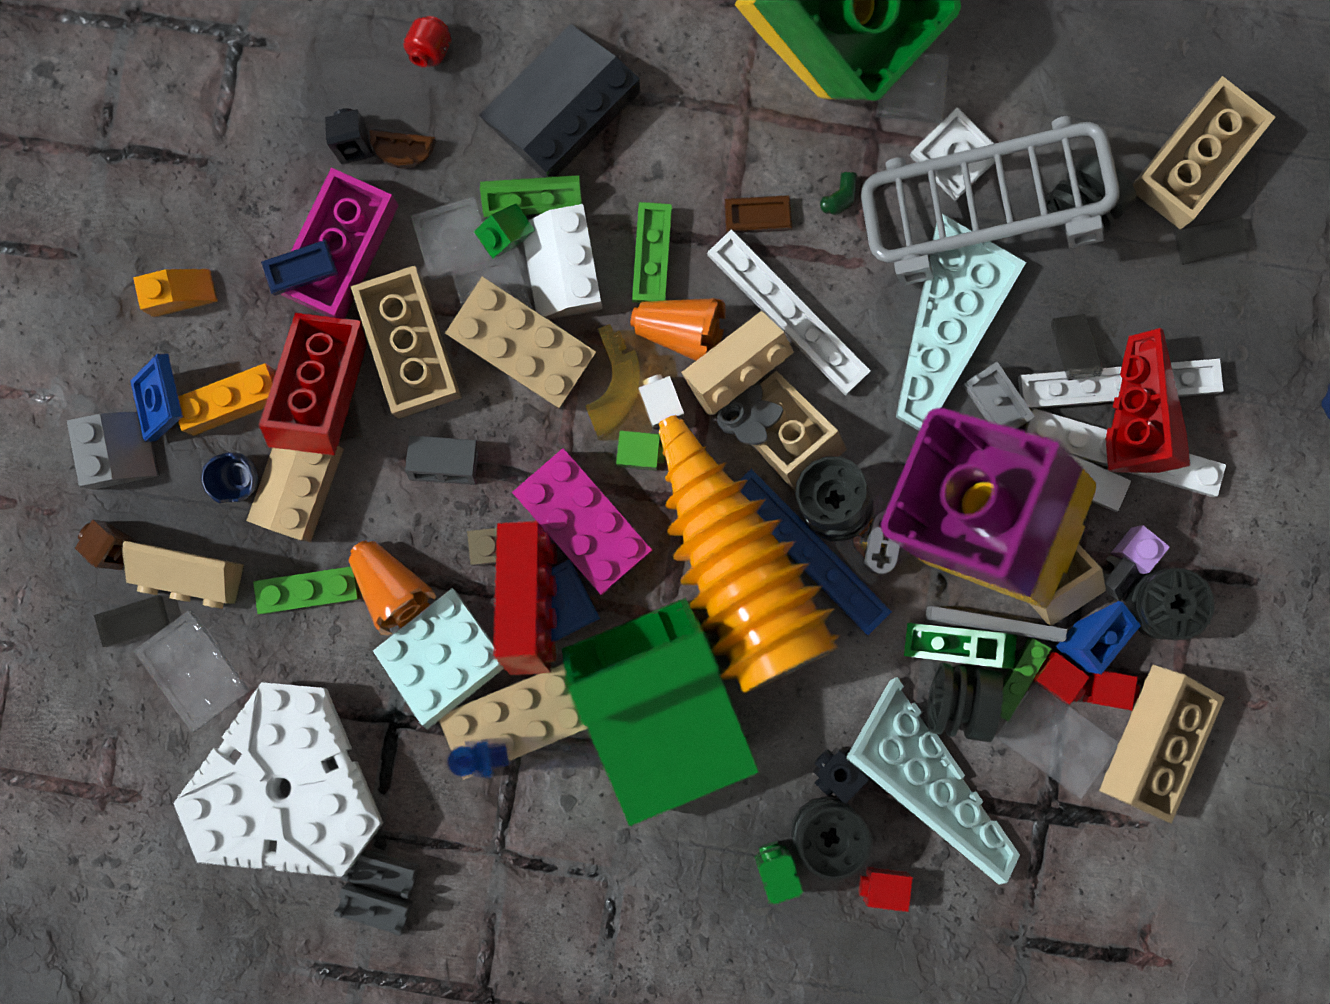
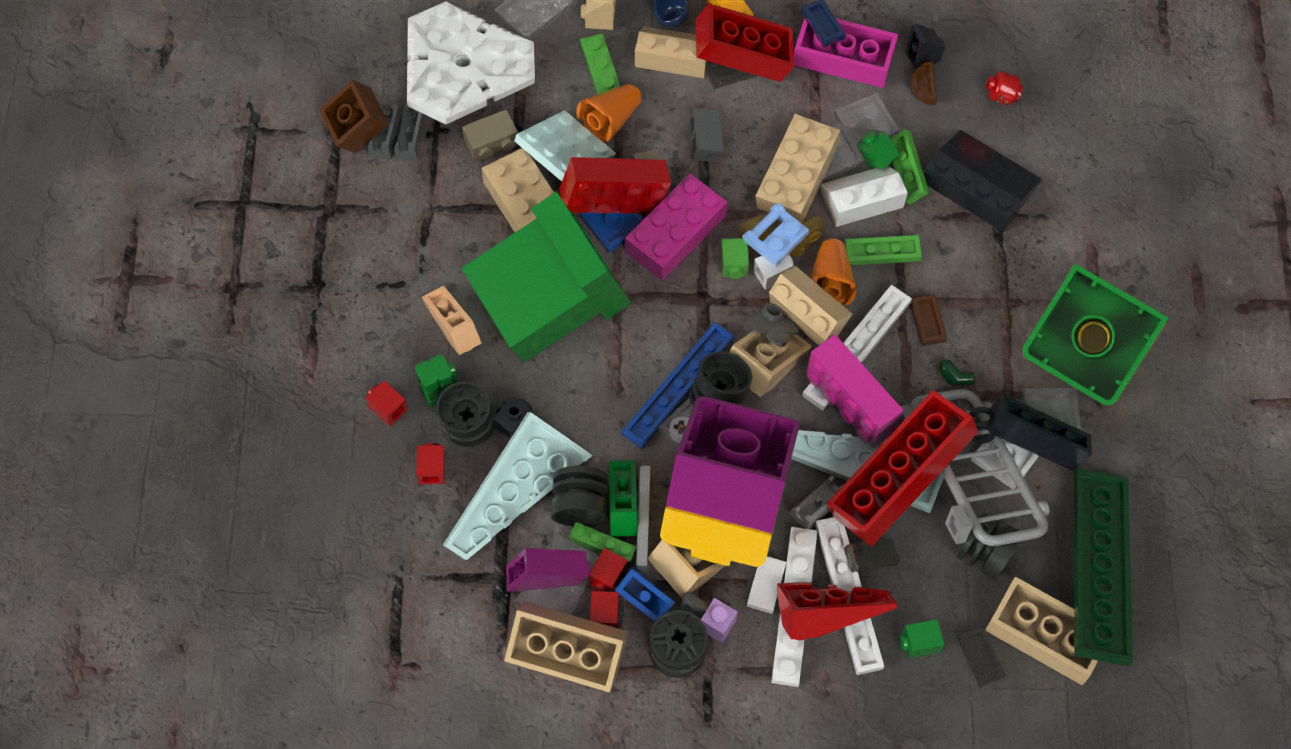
camera: 80 degrees right, 20 degrees down
tan brick [350,265,461,419] -> none
clear blue hips [447,739,509,778] -> none
light orange cone [658,415,840,693] -> none
none -> reddish brown brick [319,80,388,154]
none -> red brick [365,380,408,427]
none -> light nougat slope [422,285,482,355]
none -> dark tan brick [462,110,518,162]
none -> magenta slope [506,548,590,592]
none -> light blue plate [742,203,809,266]
none -> dark pink brick [807,334,904,448]
none -> red brick [826,390,978,547]
none -> green brick [900,619,944,659]
none -> black hinge [969,395,1092,471]
none -> dark green plate [1074,468,1133,667]

